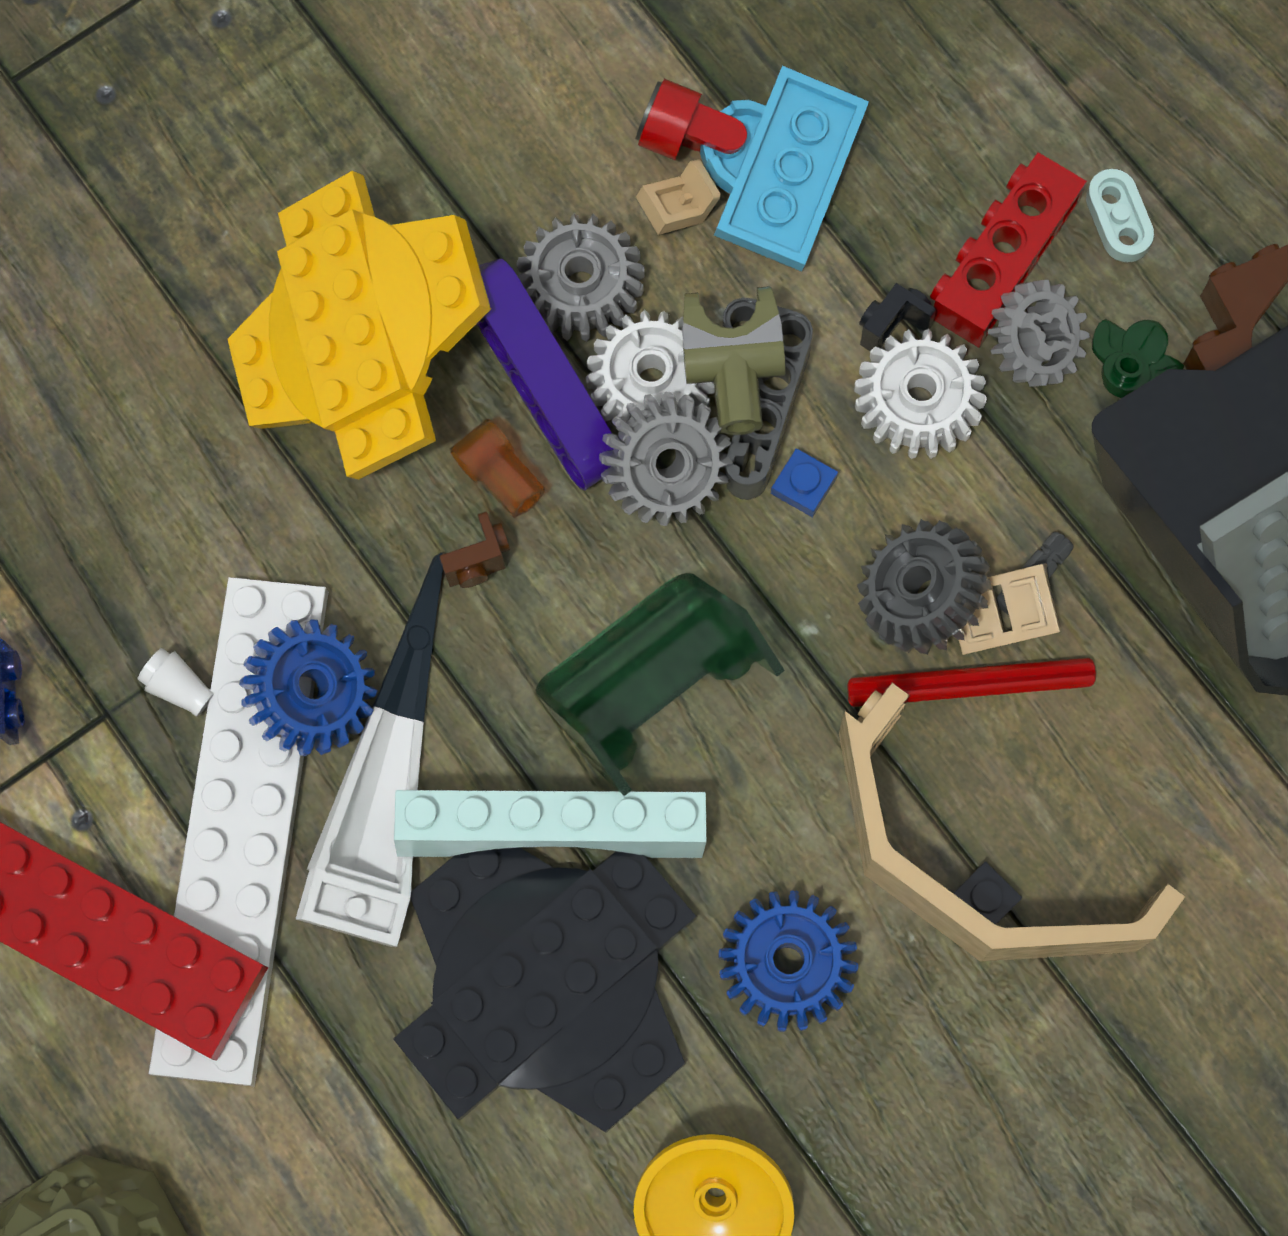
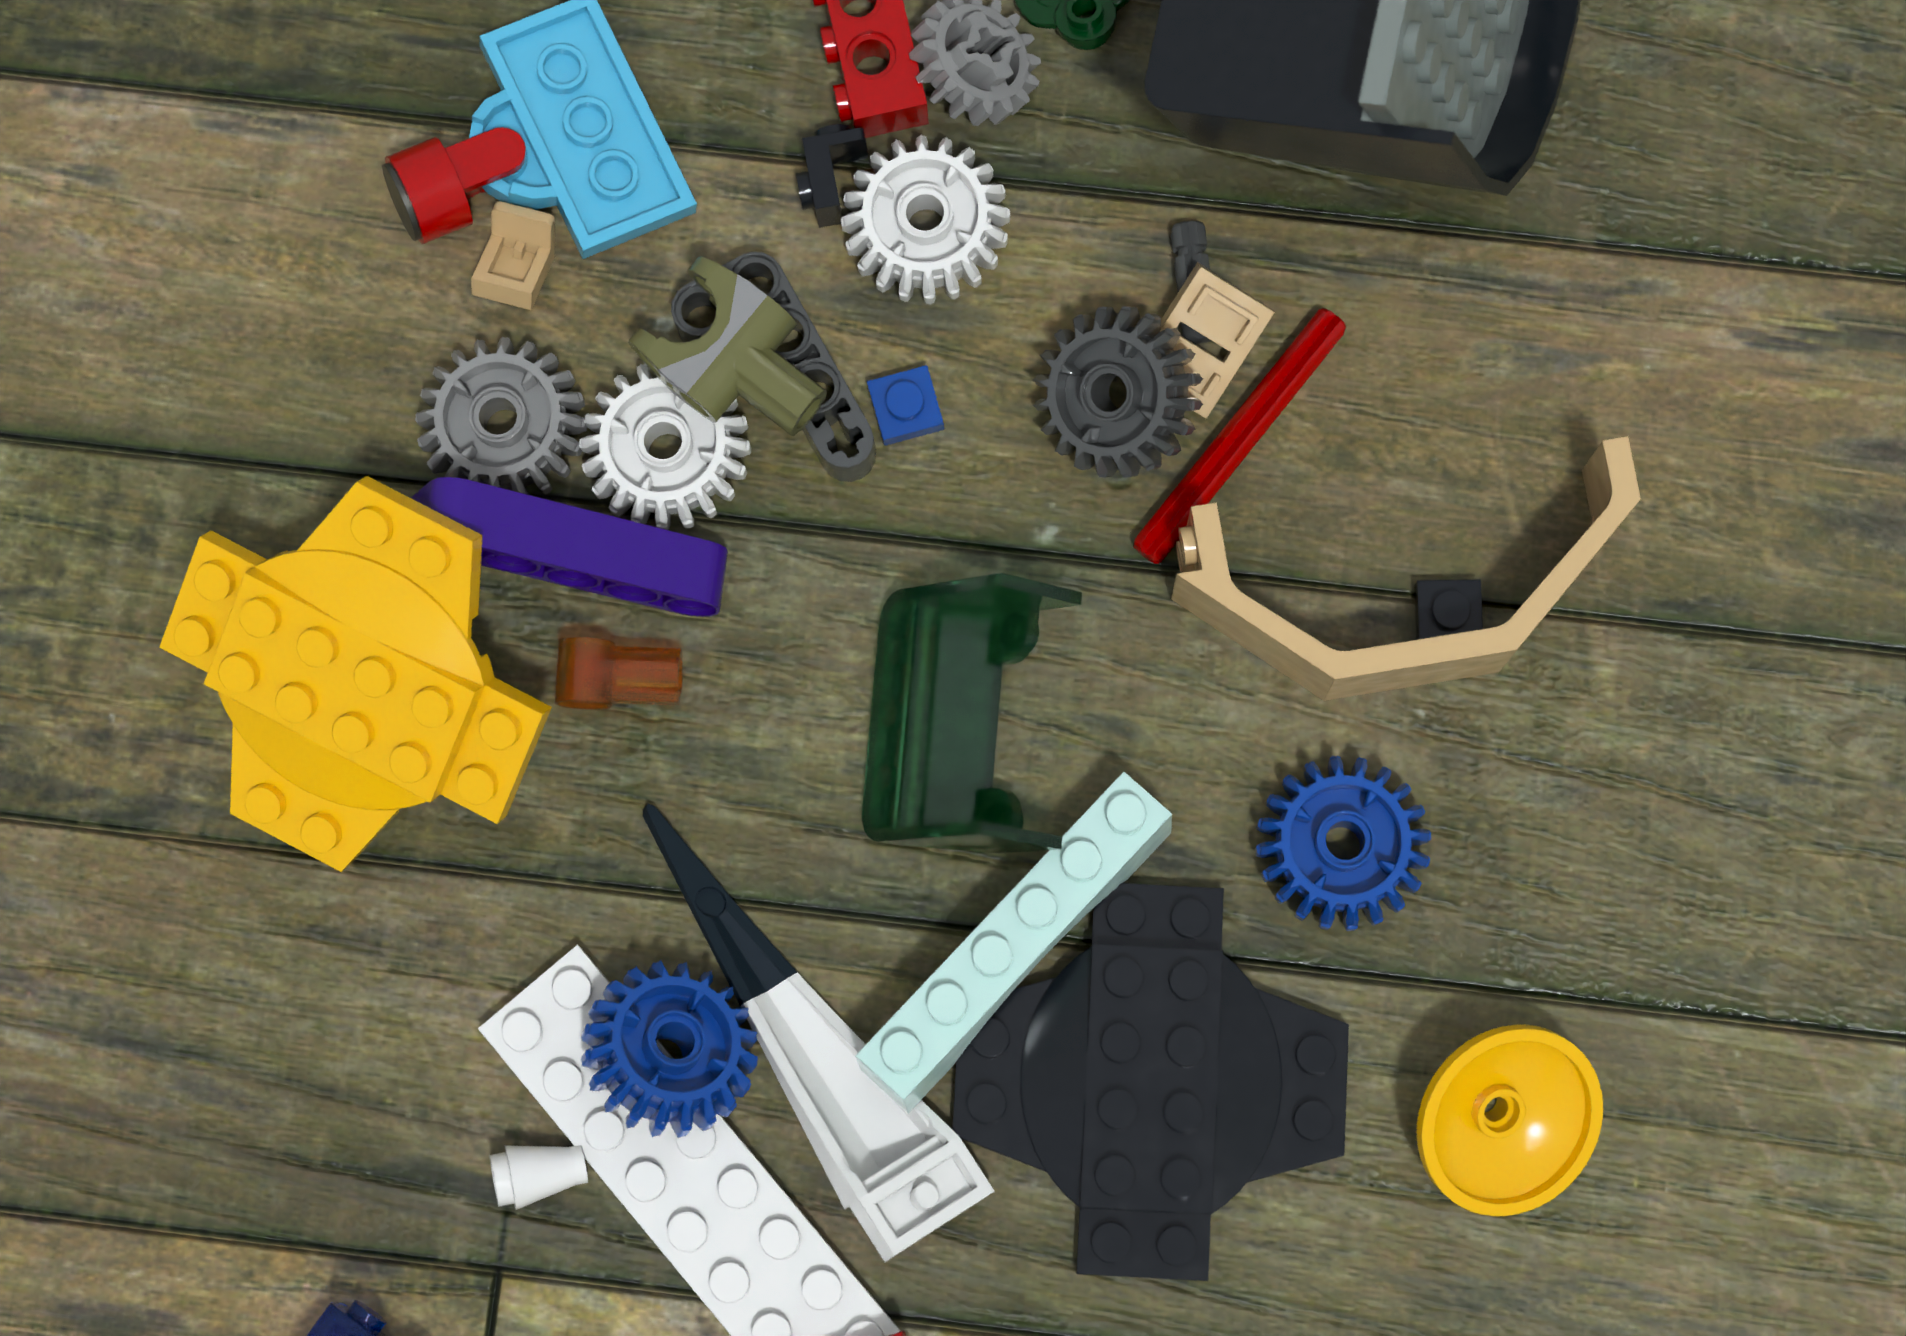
camera: 45 degrees left, 5 degrees up
reddish brown bracket [439,511,510,588] -> none
light grey gear [599,392,733,526] -> none

